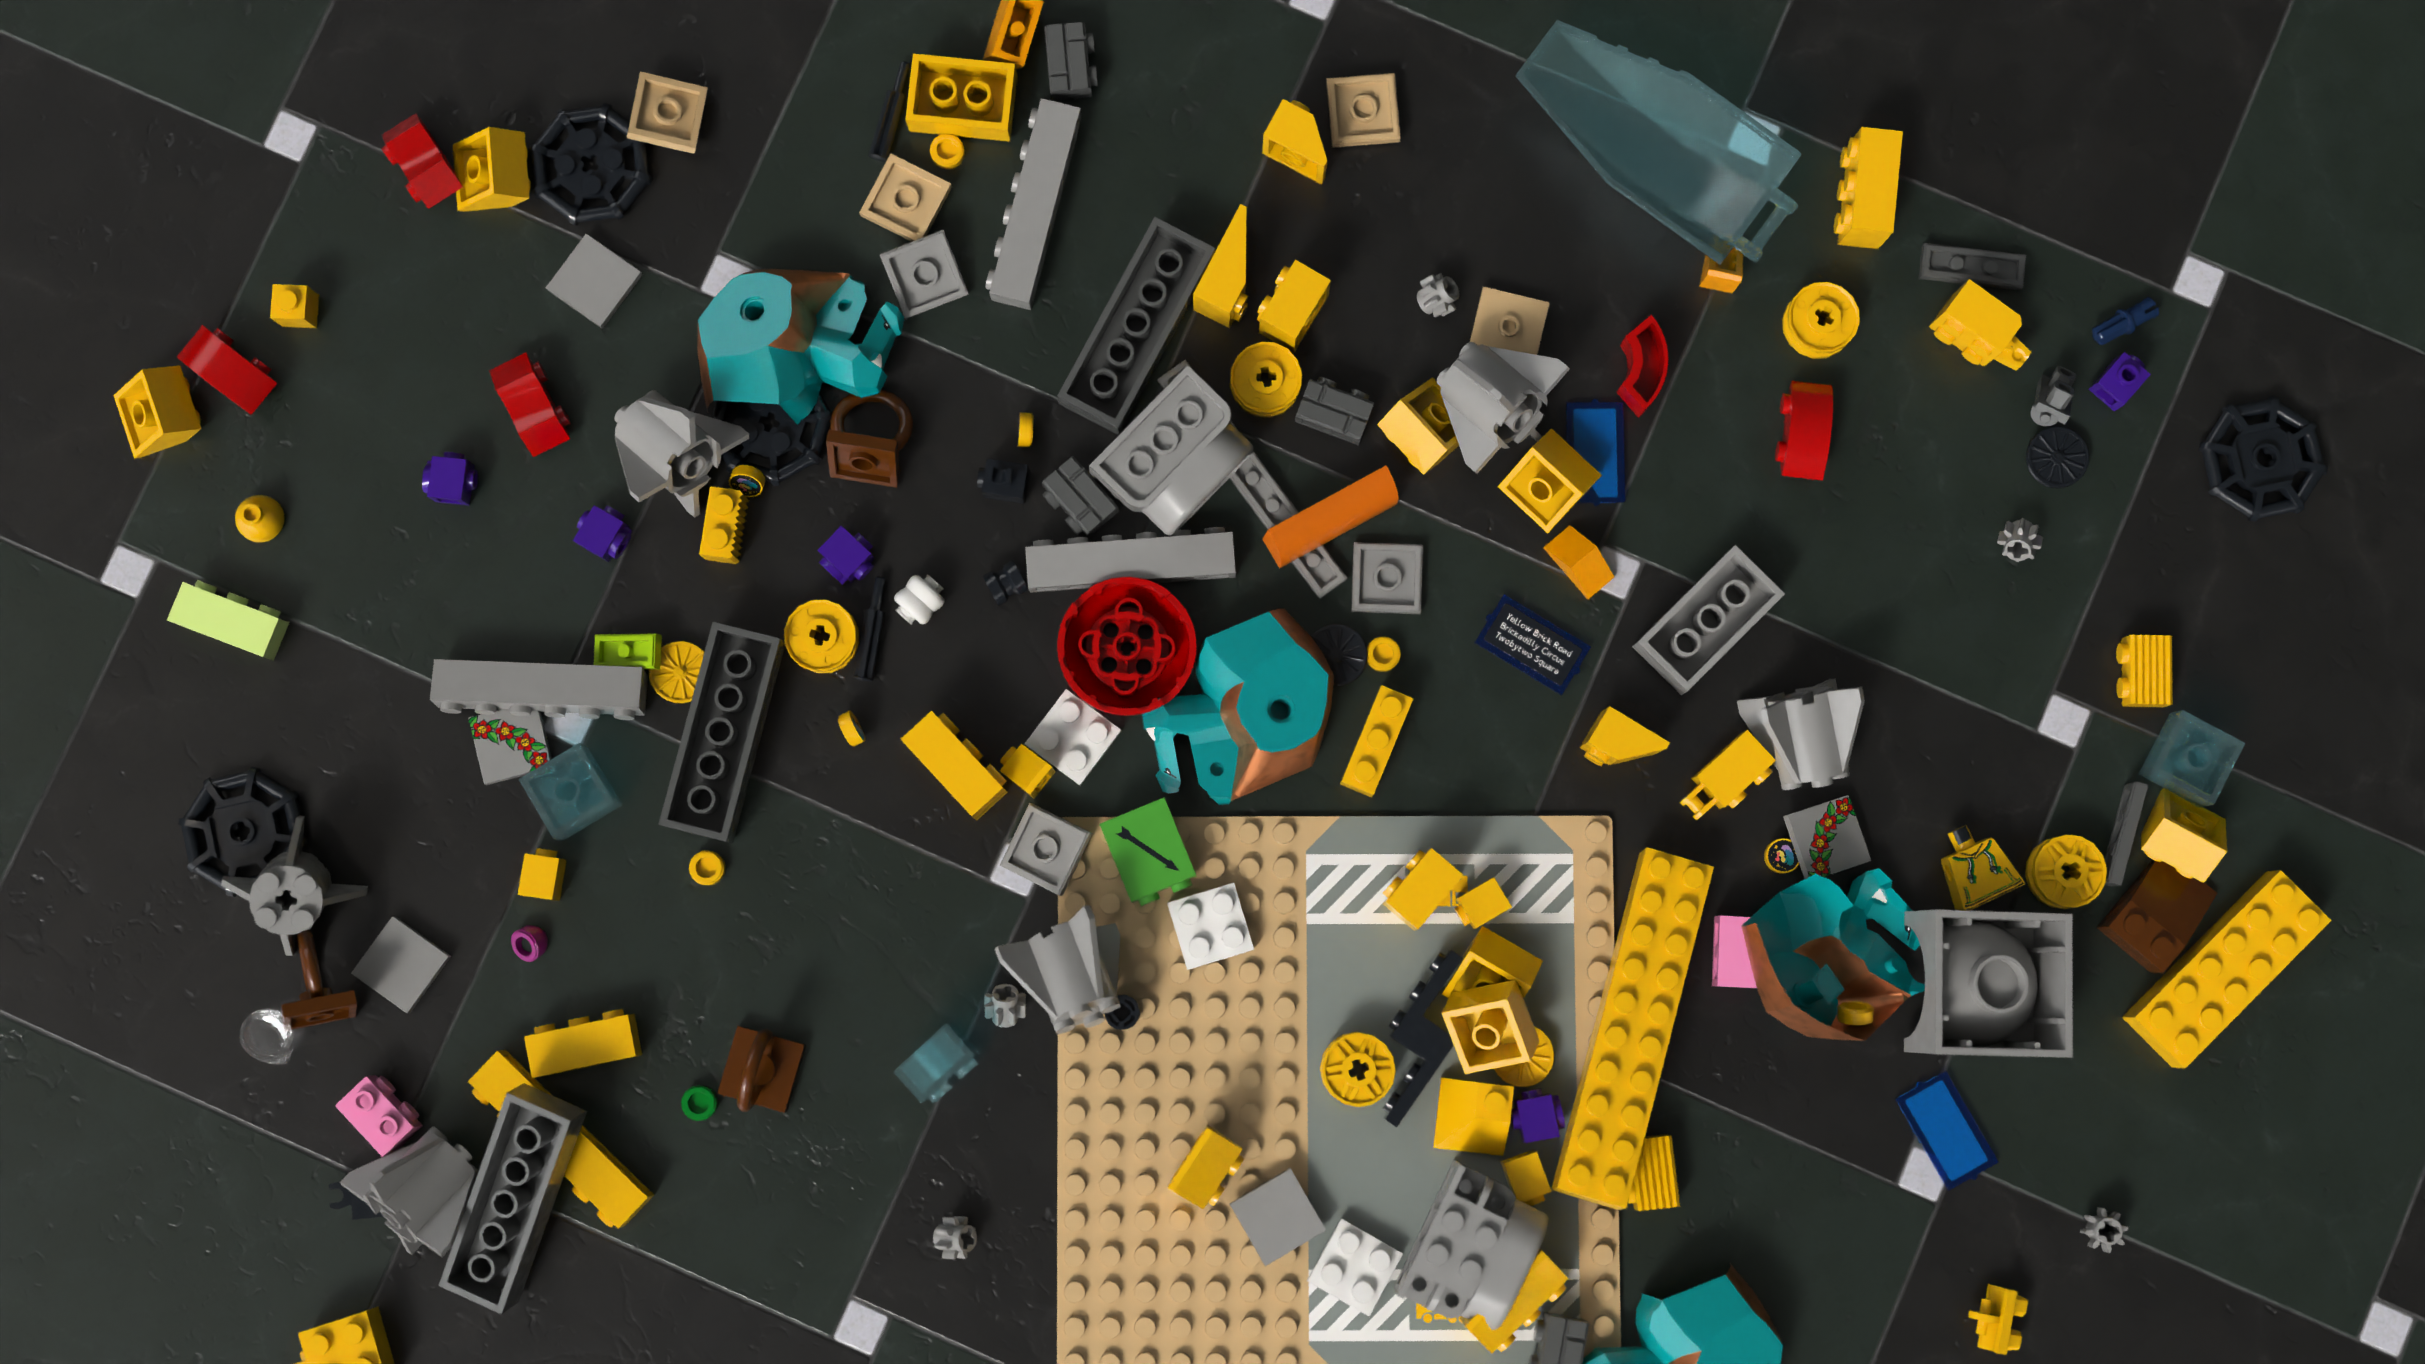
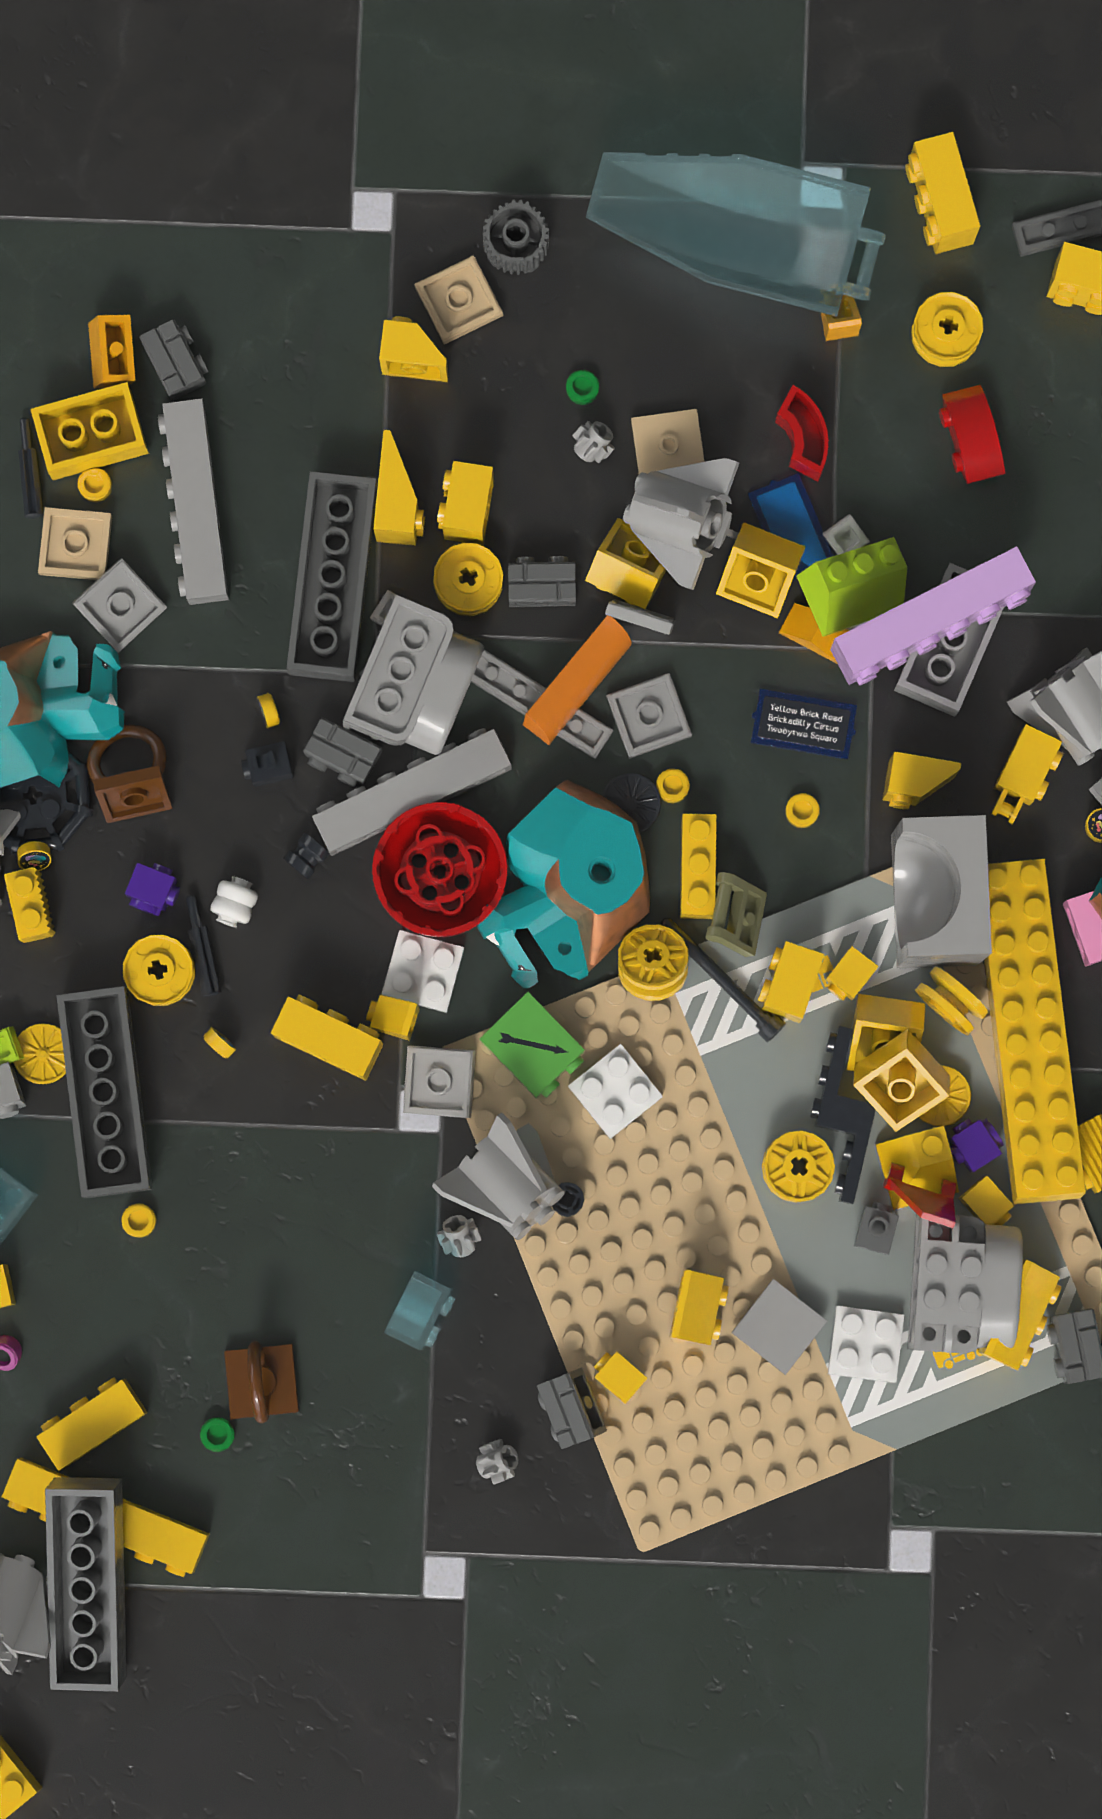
camera: 20 degrees left, 0 degrees up
none -> dark grey brick [483,199,549,275]
none -> dark grey brick [537,1368,607,1449]
none -> green tile [566,370,599,405]
none -> yellow brick [594,1351,647,1404]
none -> light grey tile [605,599,676,635]
none -> yellow wheel [618,925,688,1000]
none -> black piece [661,918,786,1043]
none -> olive plate [705,872,767,957]
none -> yellow tile [785,793,819,828]
none -> lime slope [796,537,907,637]
none -> white tile [823,514,870,555]
none -> lavender brick [830,546,1036,686]
none -> dark grey brick [854,1202,899,1255]
none -> red flag [883,1162,956,1228]
none -> light grey piece [891,815,992,968]
none -> yellow wheel [915,966,988,1036]

